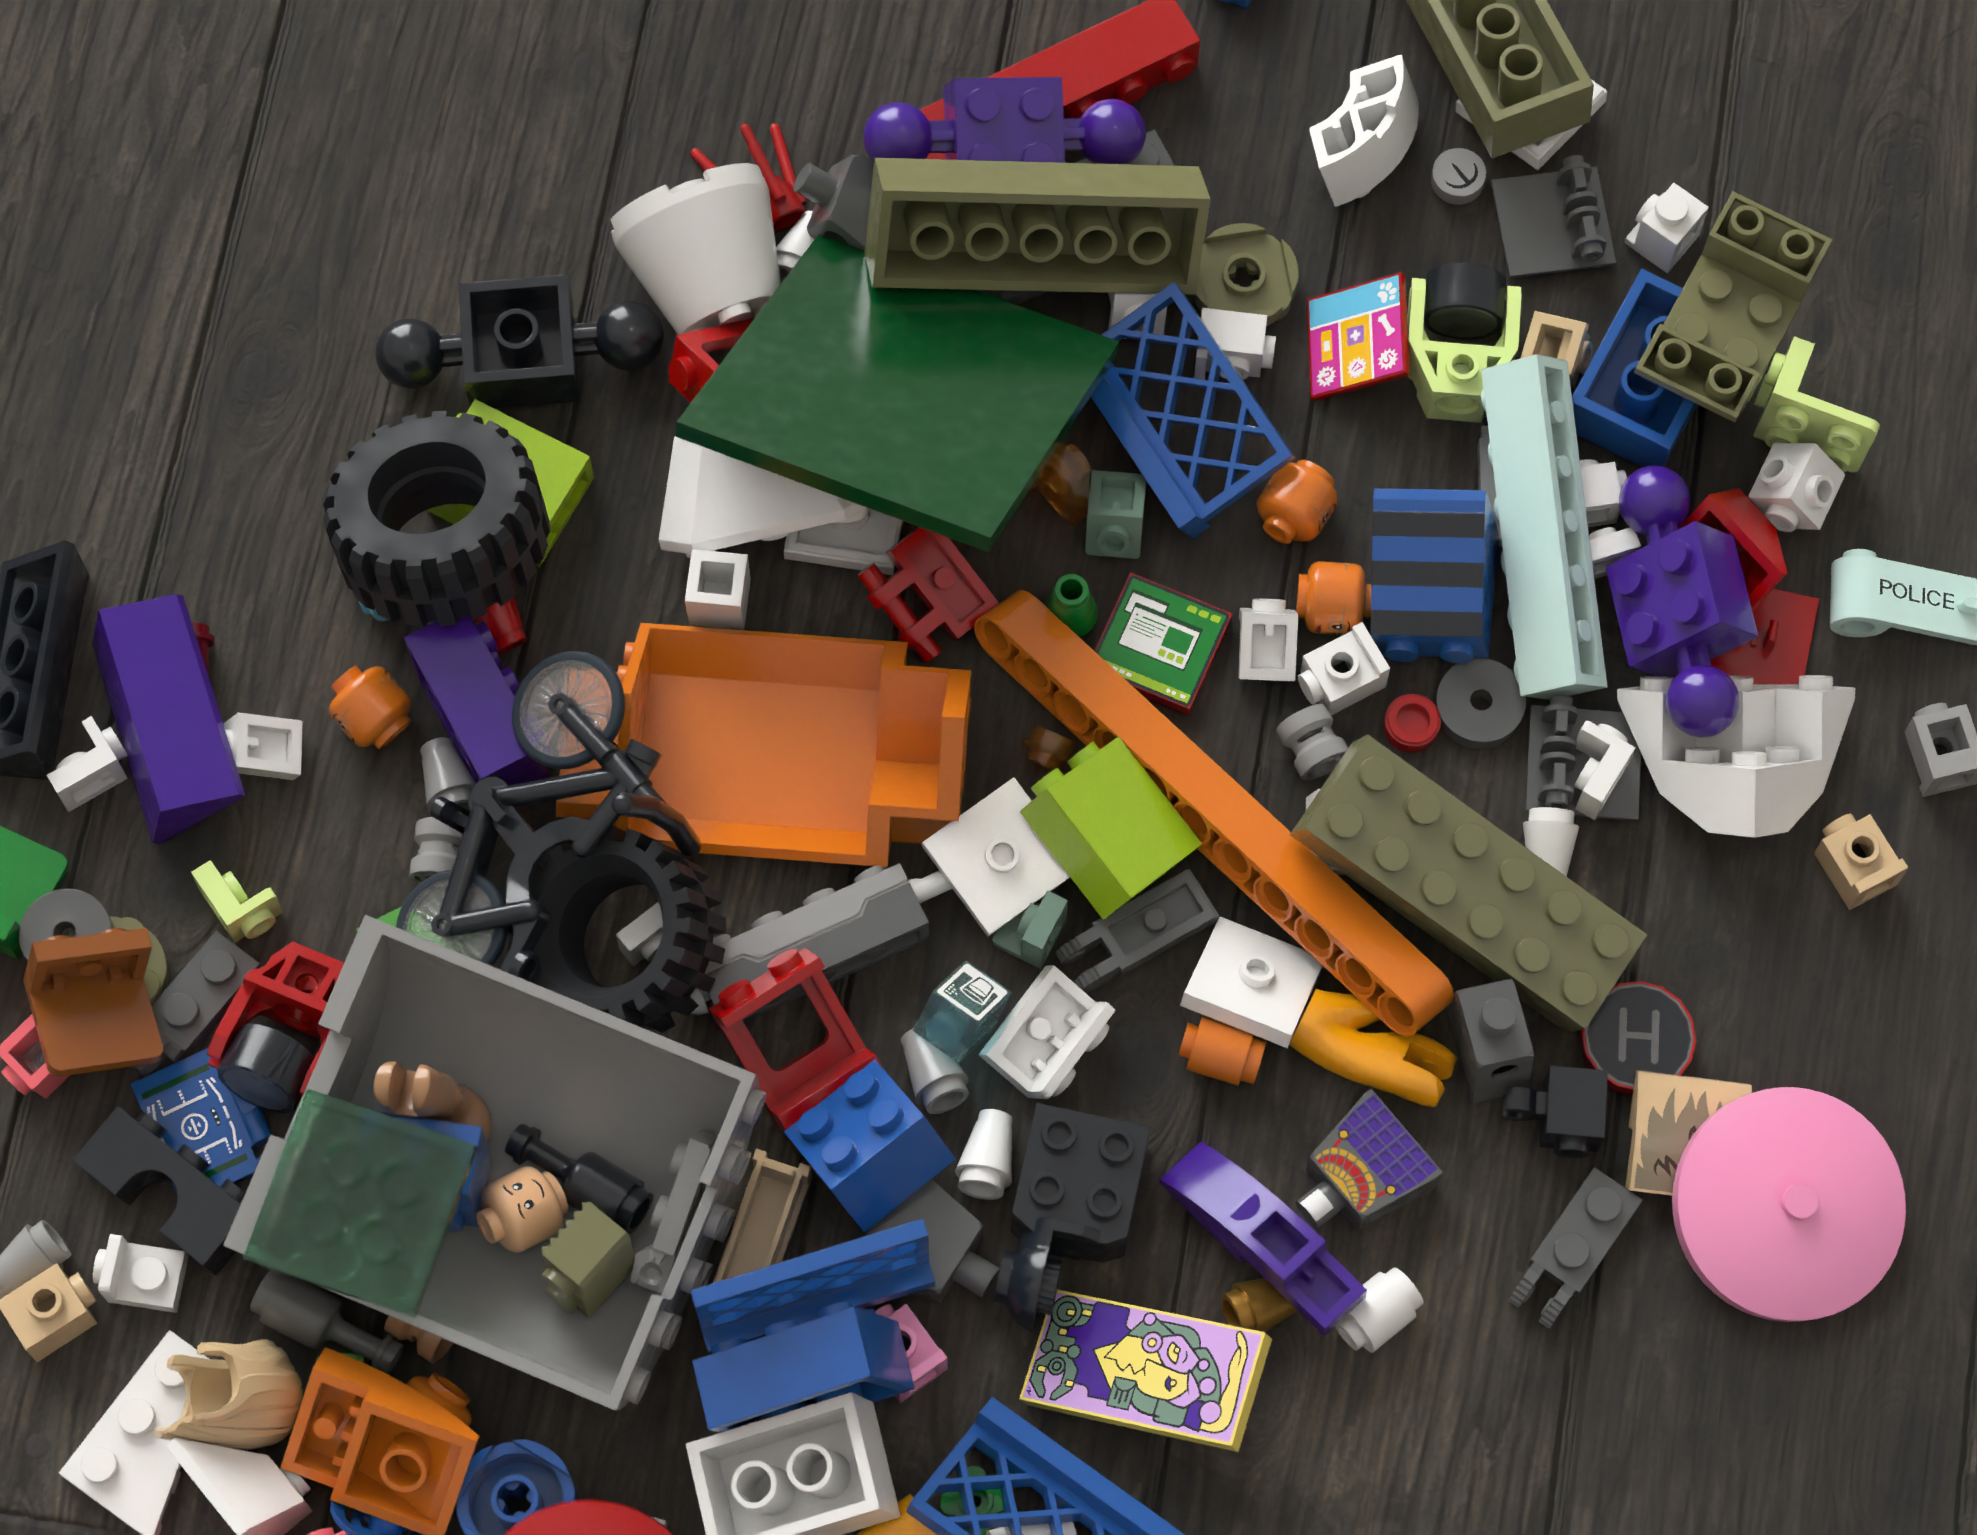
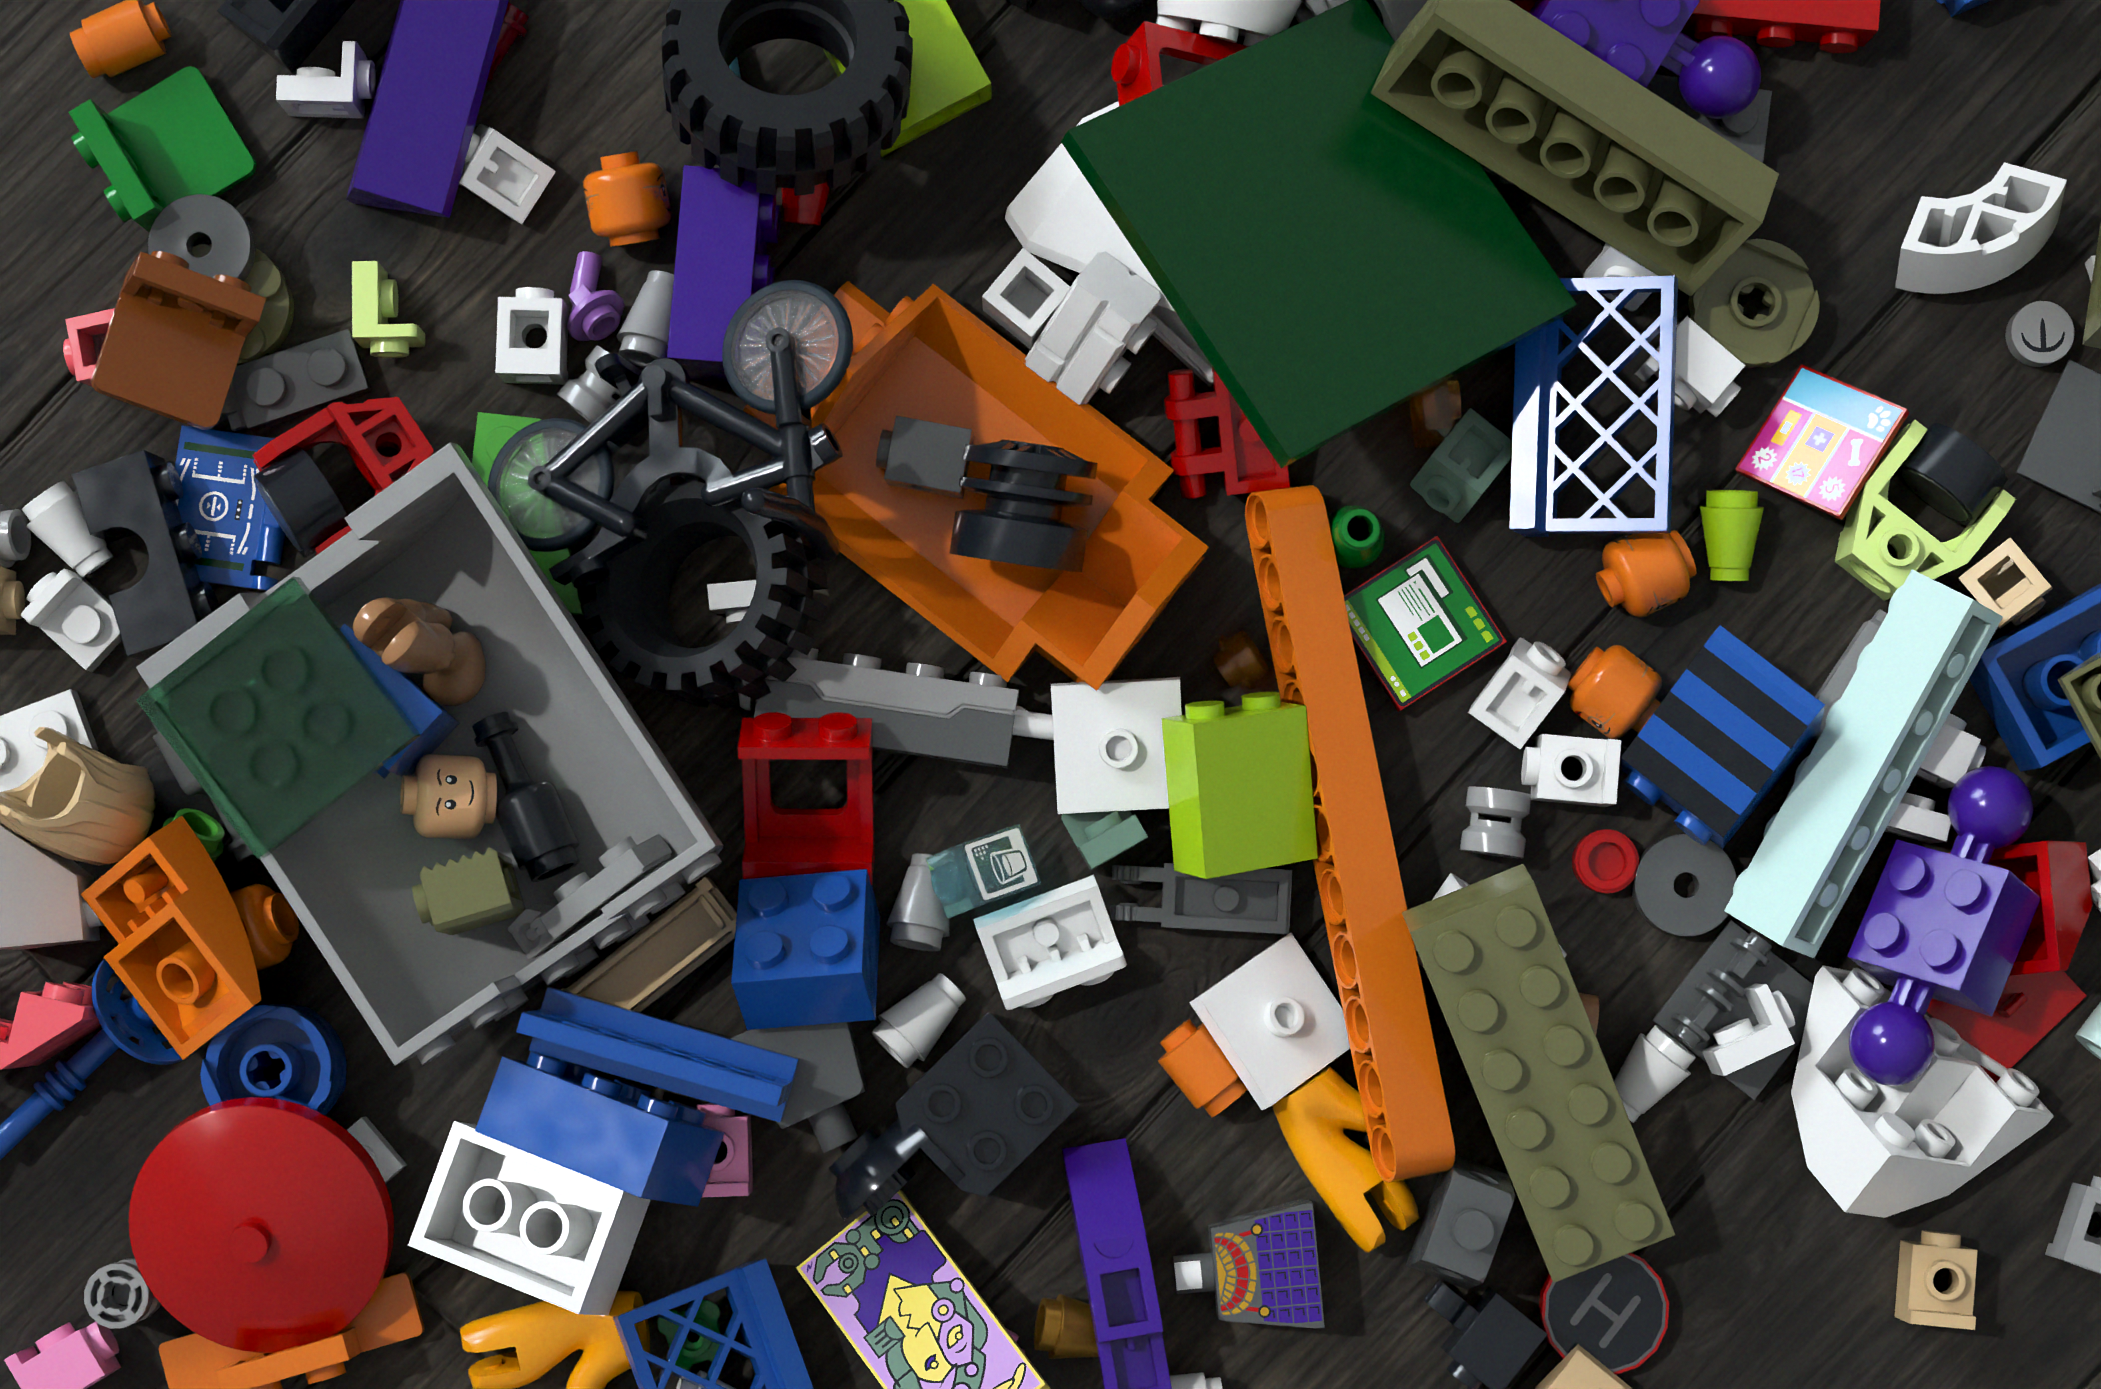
camera: 30 degrees right, 15 degrees up
none -> white cone [22,480,114,578]
none -> white brick [495,287,569,385]
none -> medium lavender plate [567,251,625,341]
none -> dark grey brick [876,416,975,499]
none -> black wheel [949,439,1098,572]
none -> white brick [1025,251,1161,405]
none -> lime cone [1699,490,1764,581]

